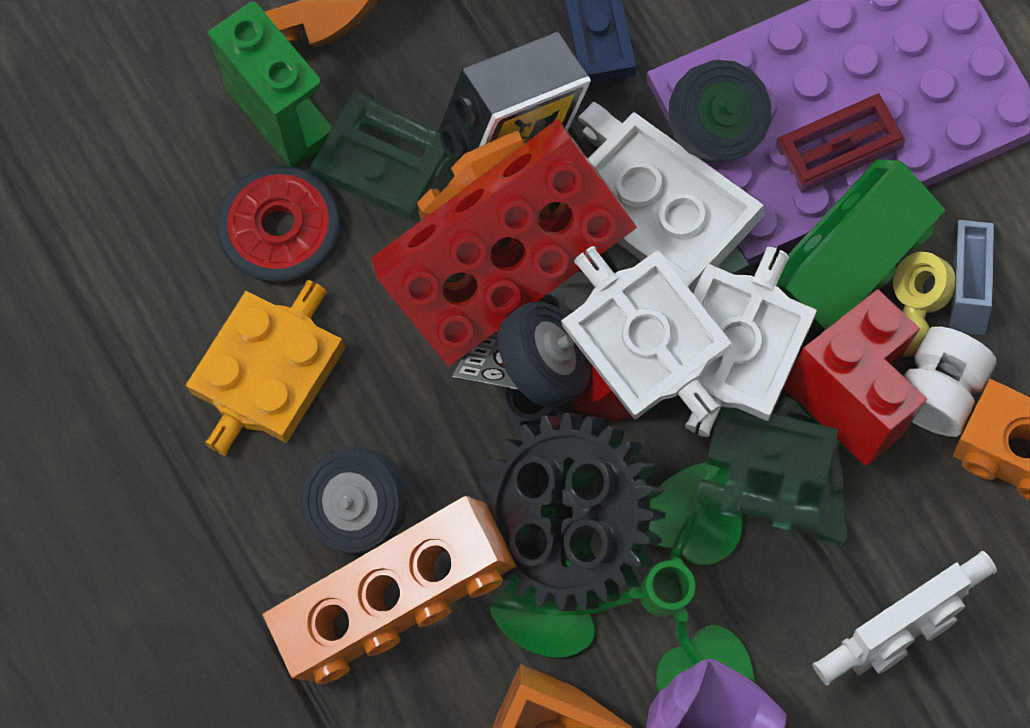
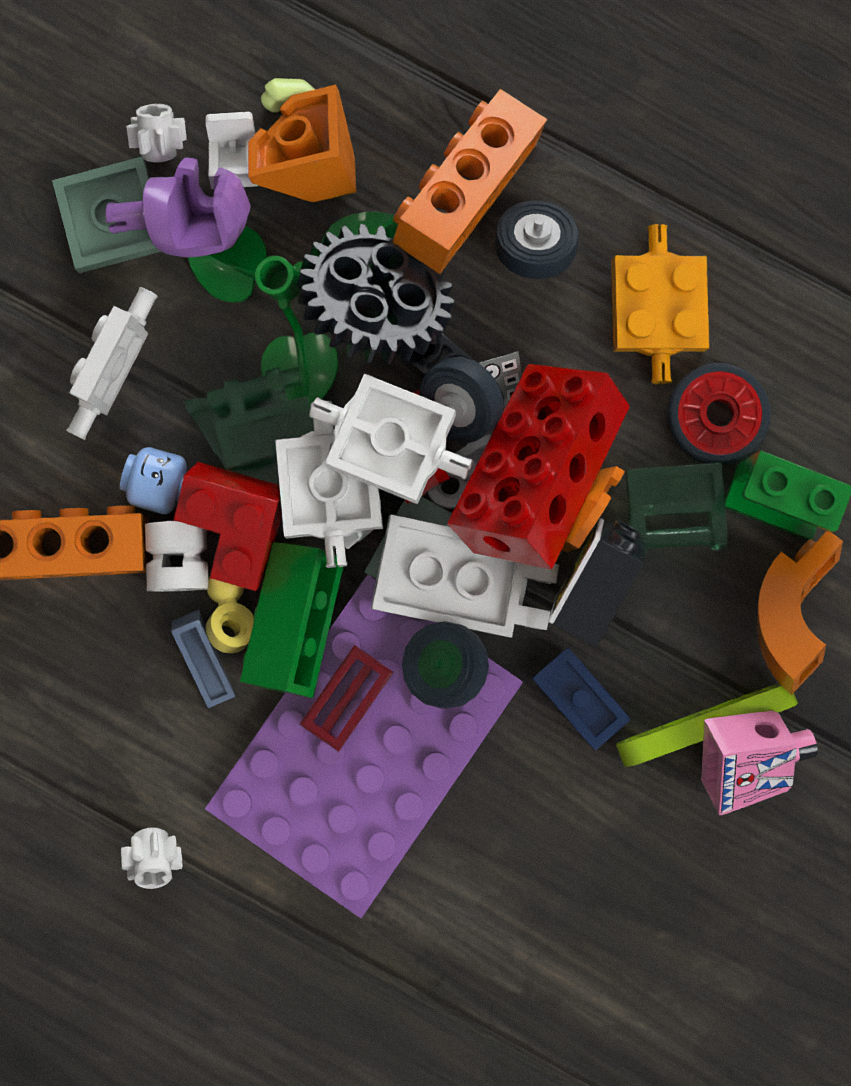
camera: 145 degrees right, 15 degrees up
none -> light blue head [120,447,187,515]

